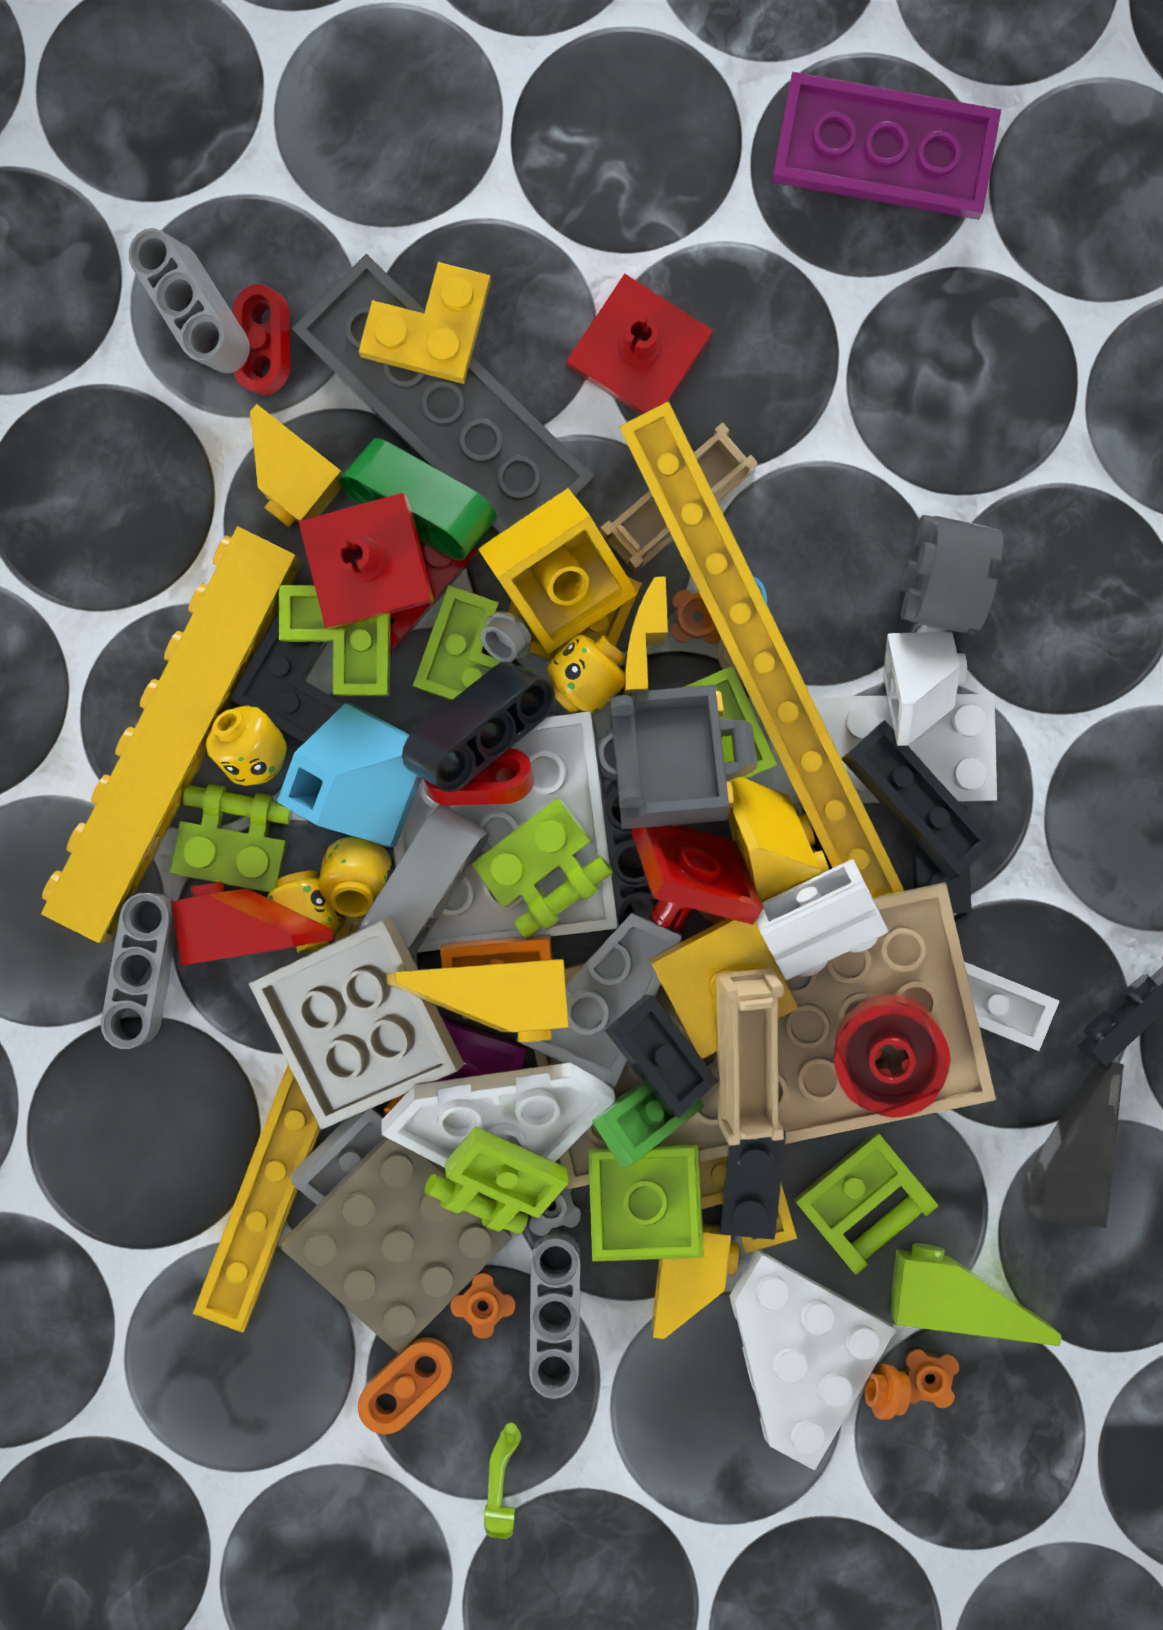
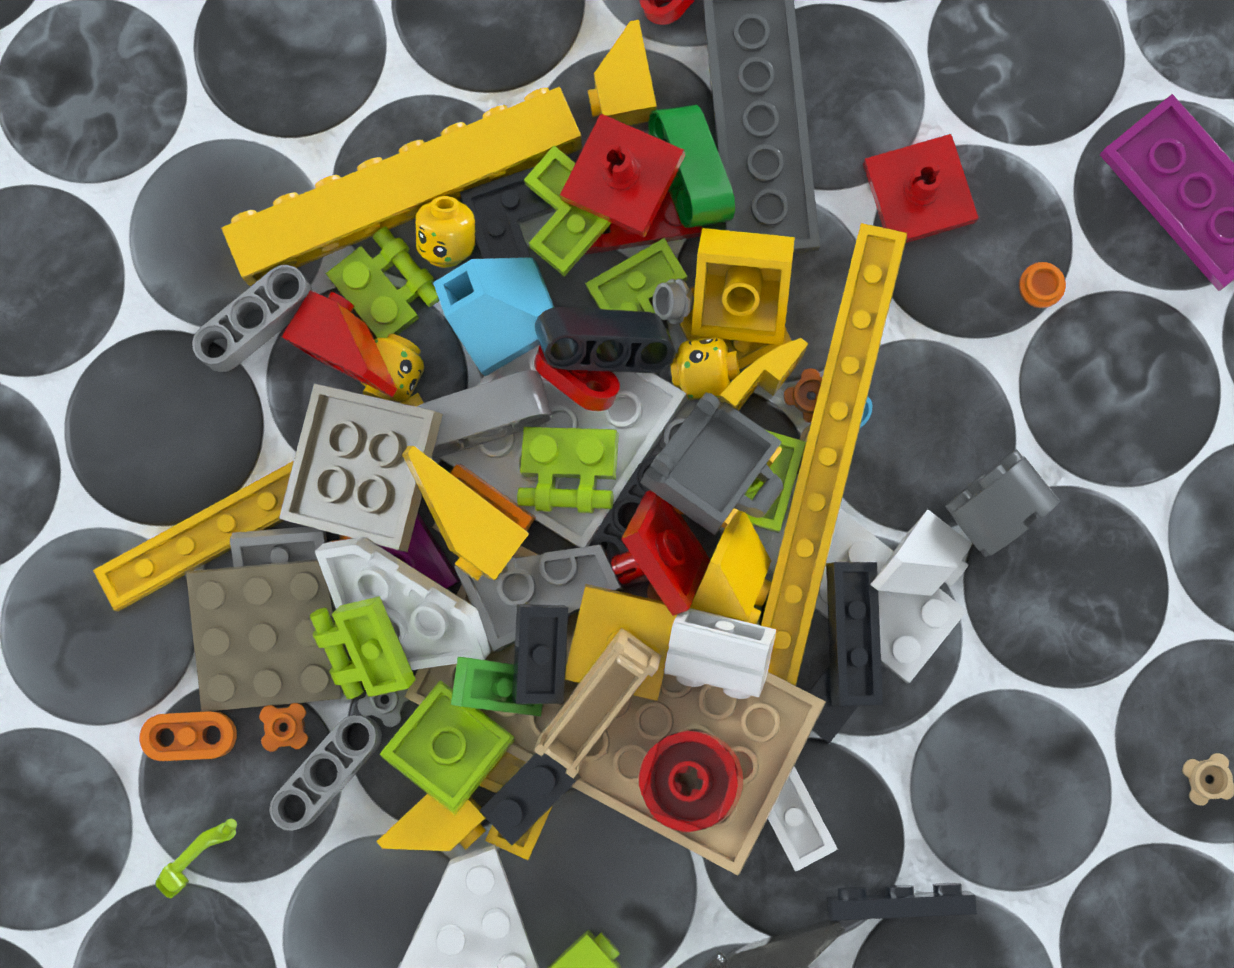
camera: 45 degrees right, 5 degrees down
yellow head [319,836,392,917] -> none
yellow plate [358,262,491,384] -> none
tan container [600,422,758,574] -> none
lime plate [794,1131,939,1275] -> none
none -> orange plate [1019,262,1066,308]

